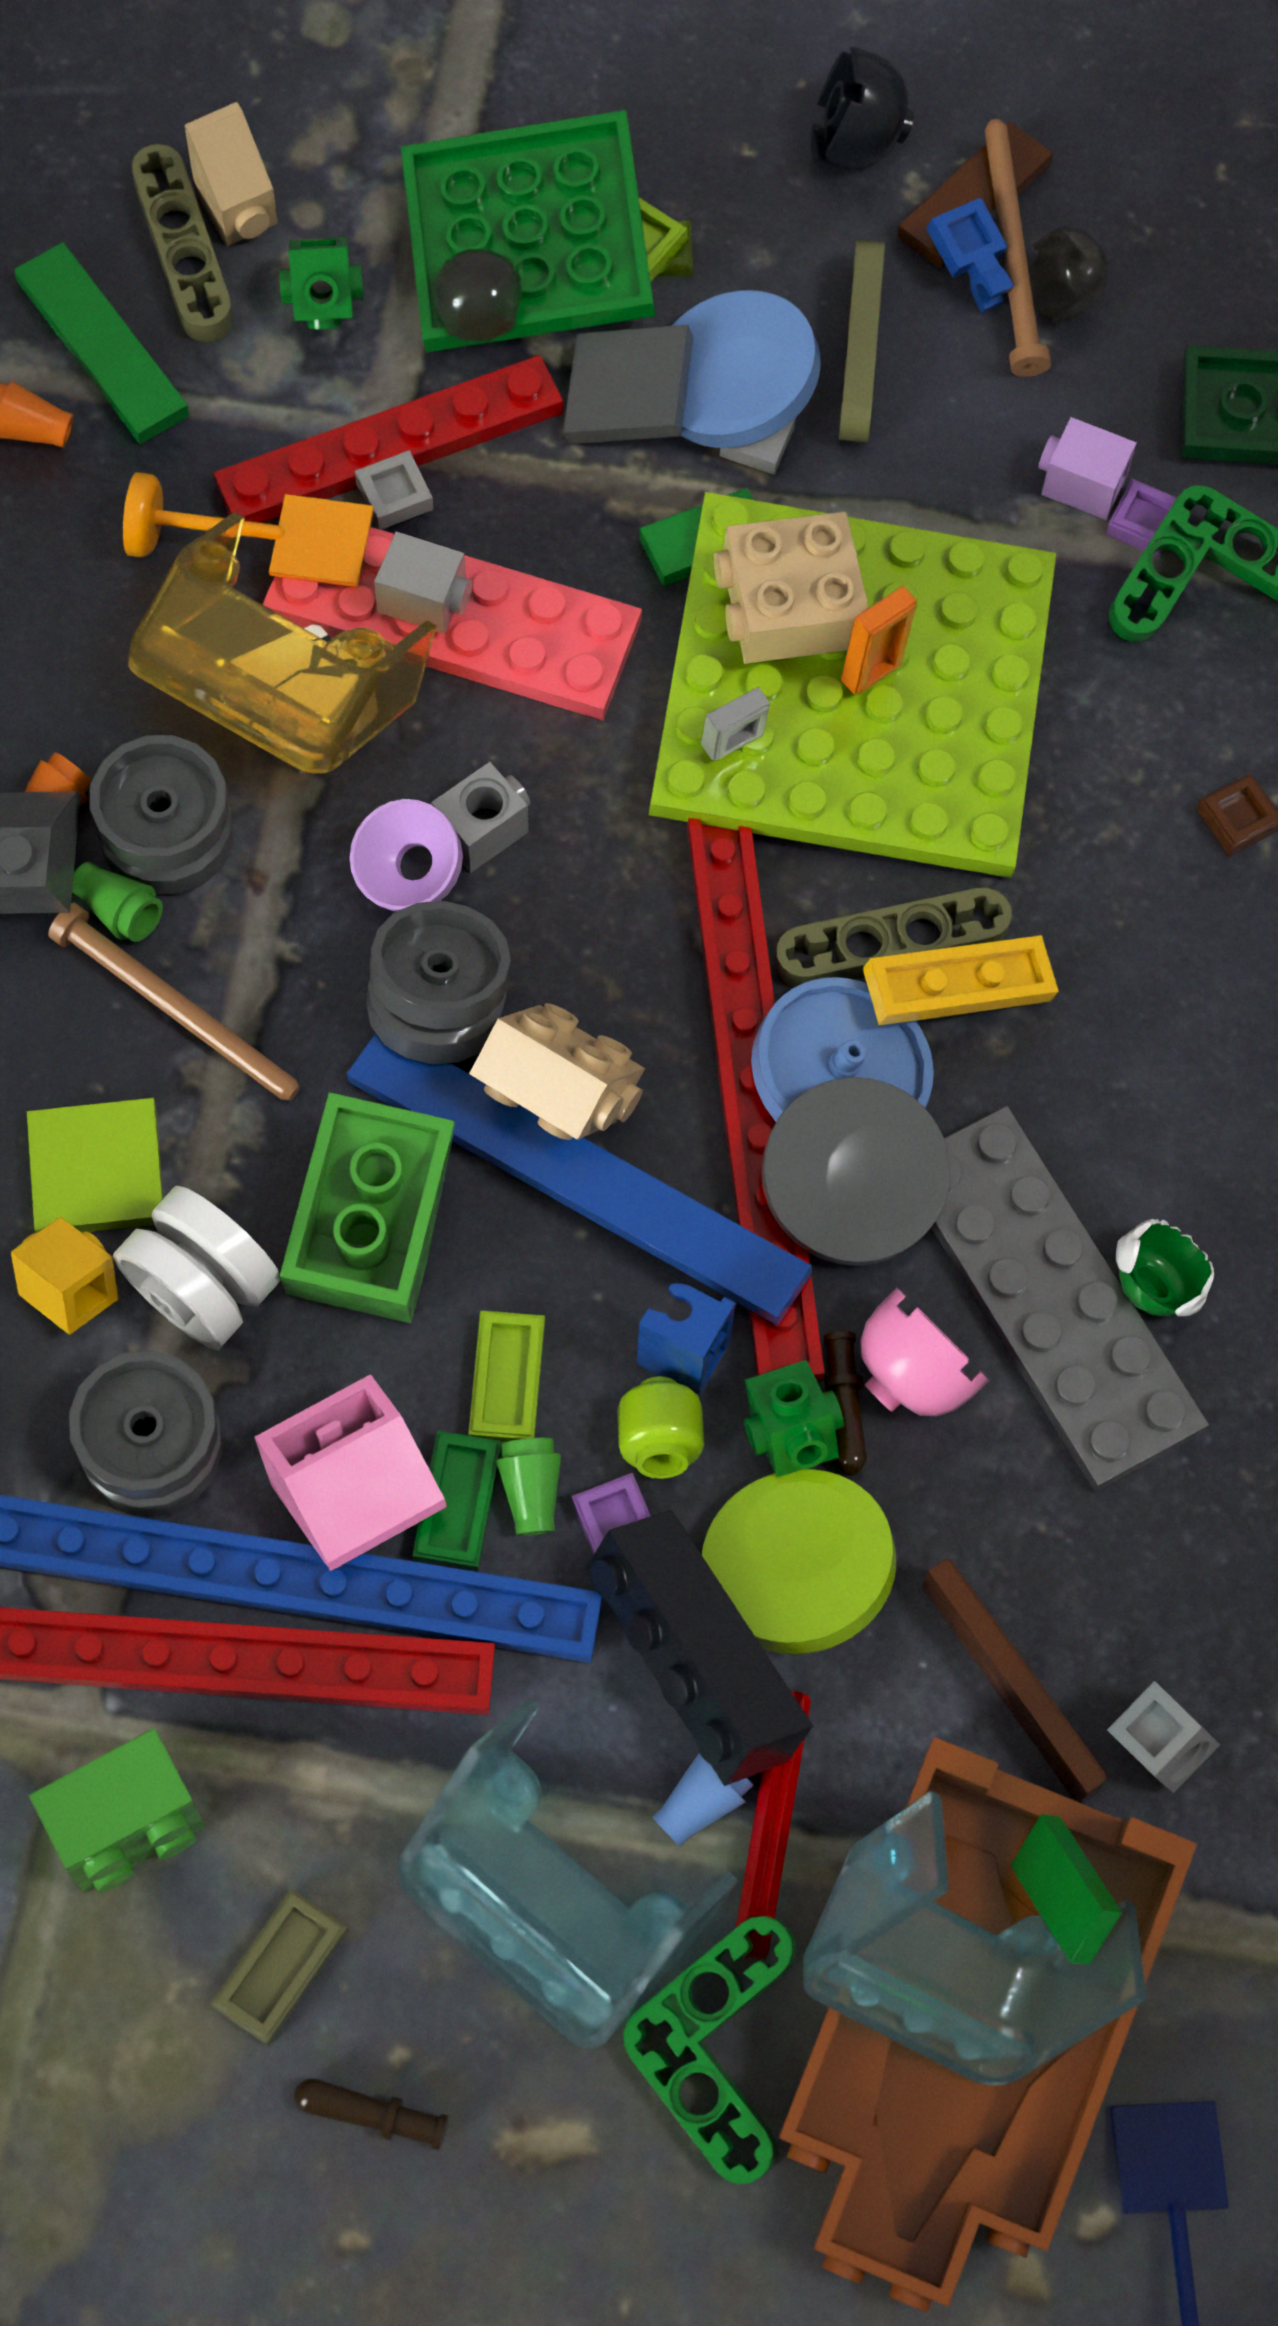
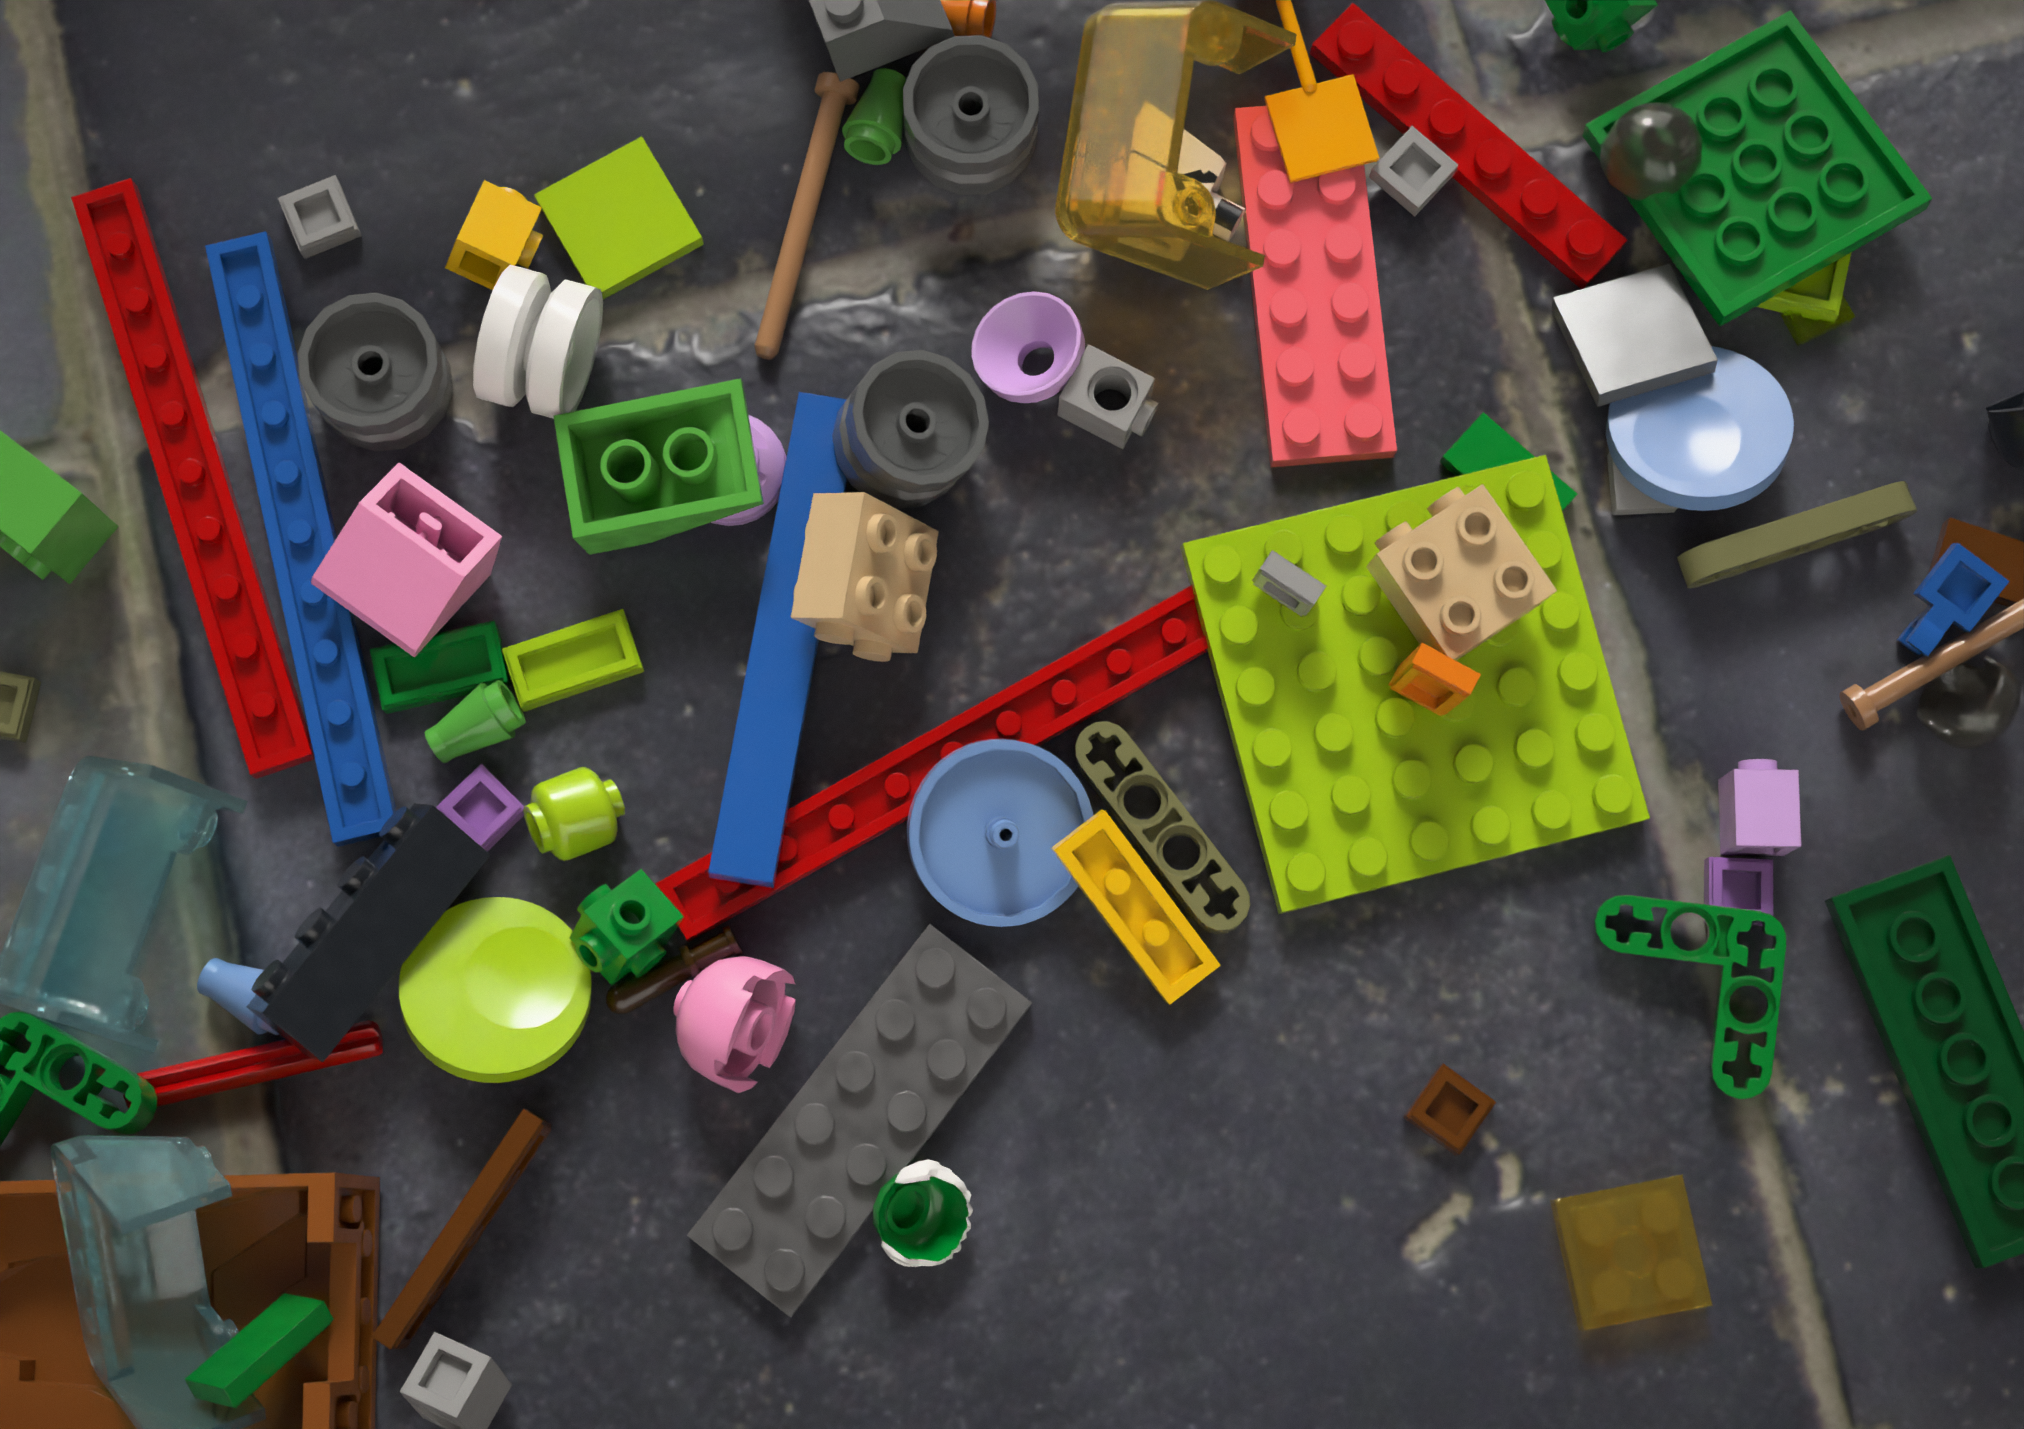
camera: 65 degrees right, 10 degrees up
light grey brick [374,531,472,634] -> none
blue hinge [637,1283,736,1397] -> none
dark grey piece [761,1077,950,1266] -> none

